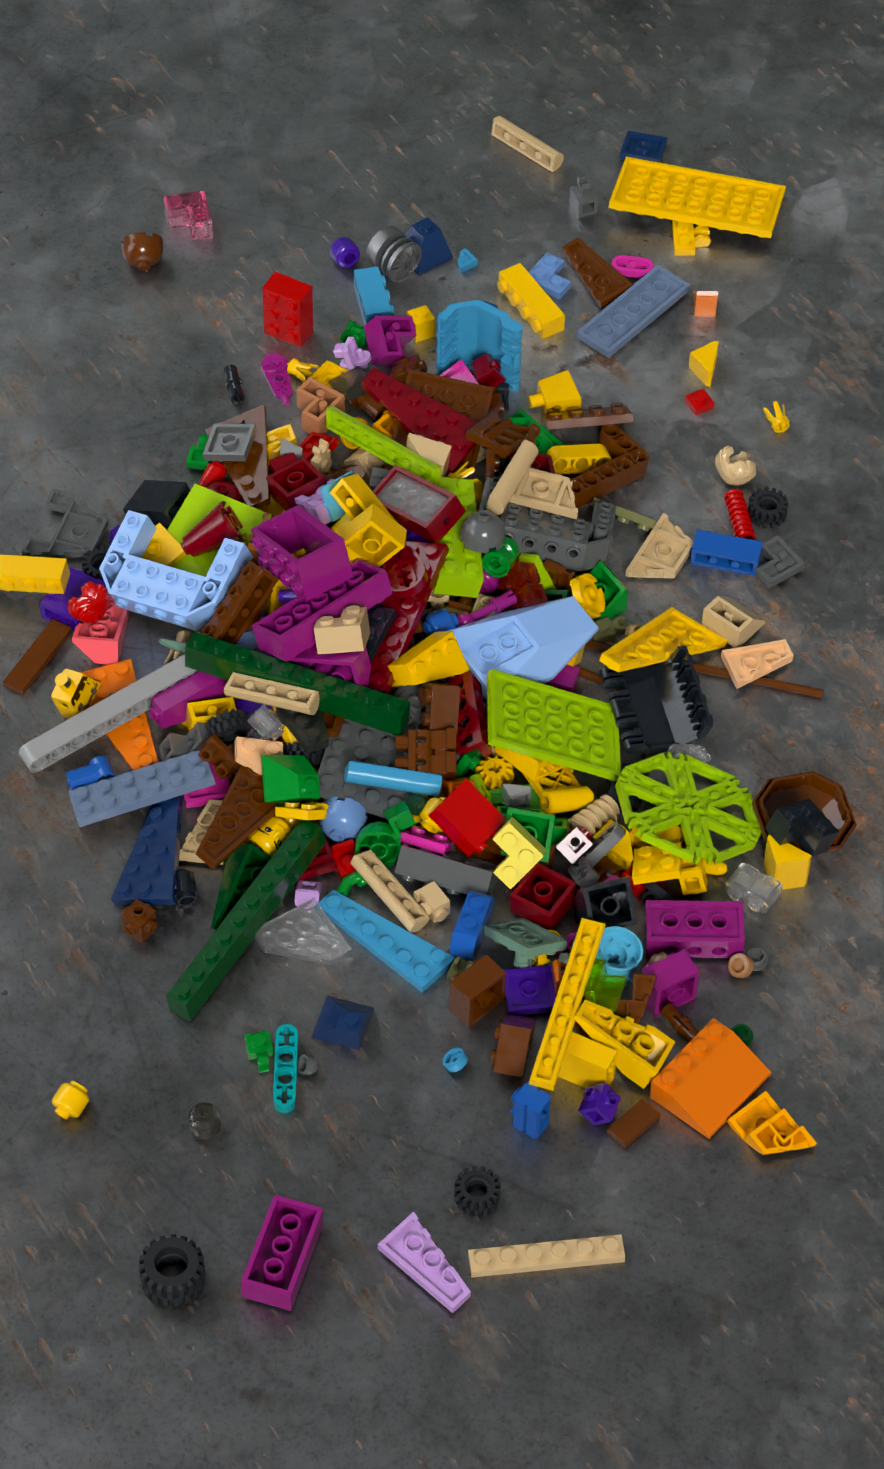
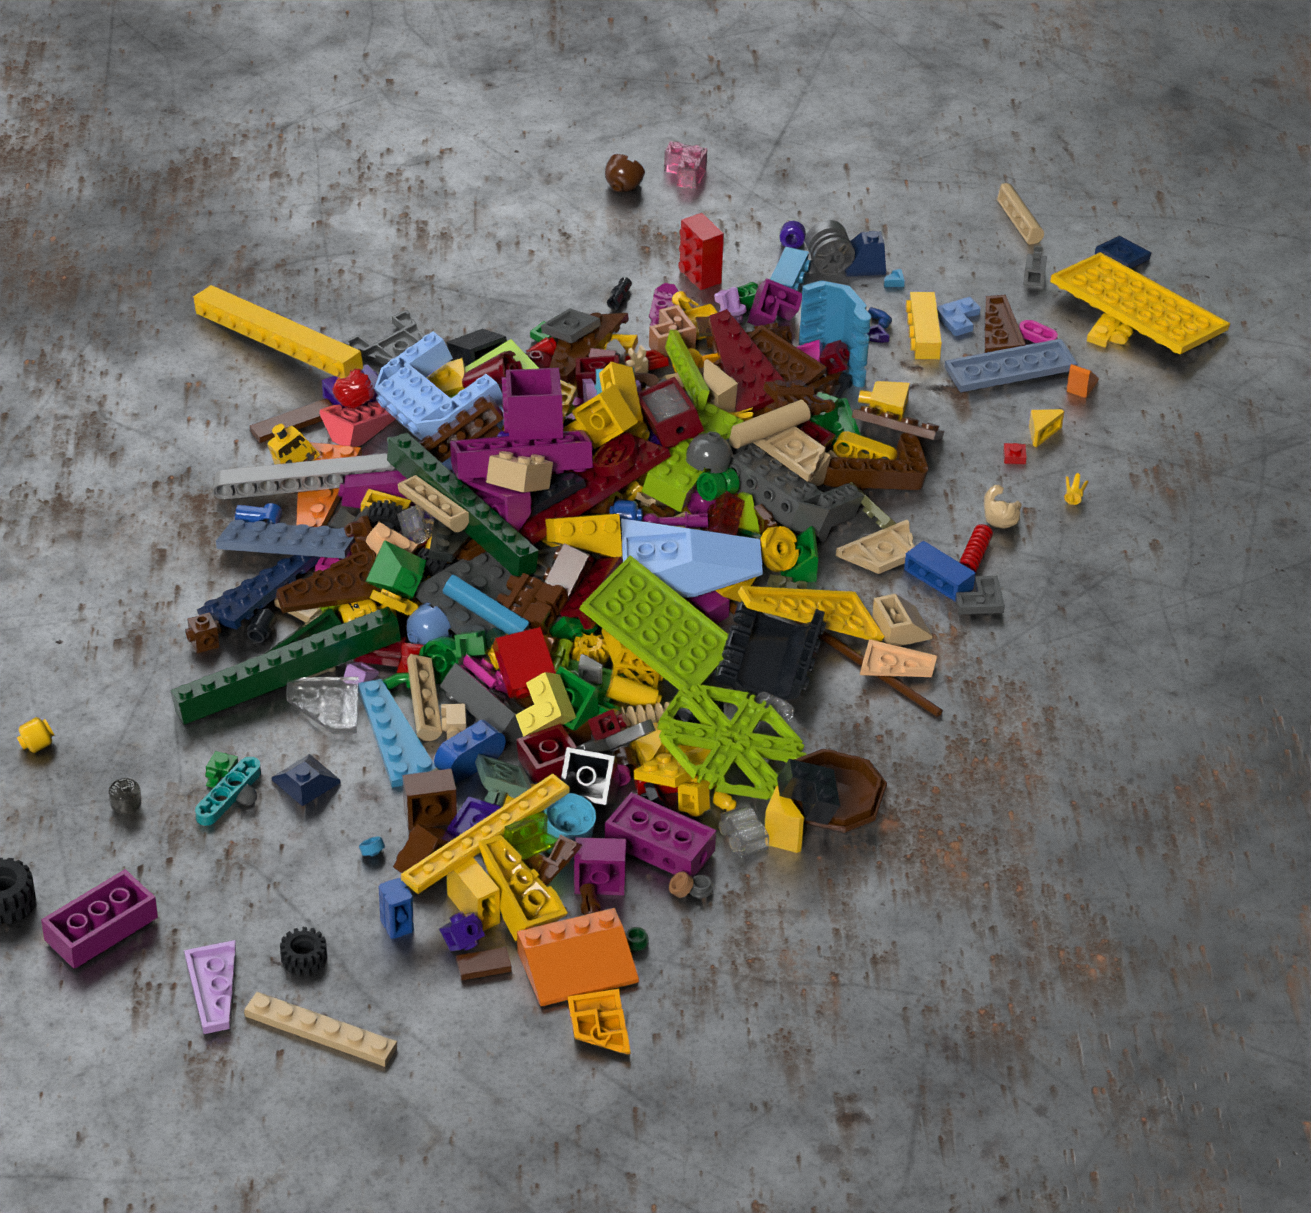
camera: 30 degrees right, 10 degrees down
black tyre [748,487,788,529] -> none

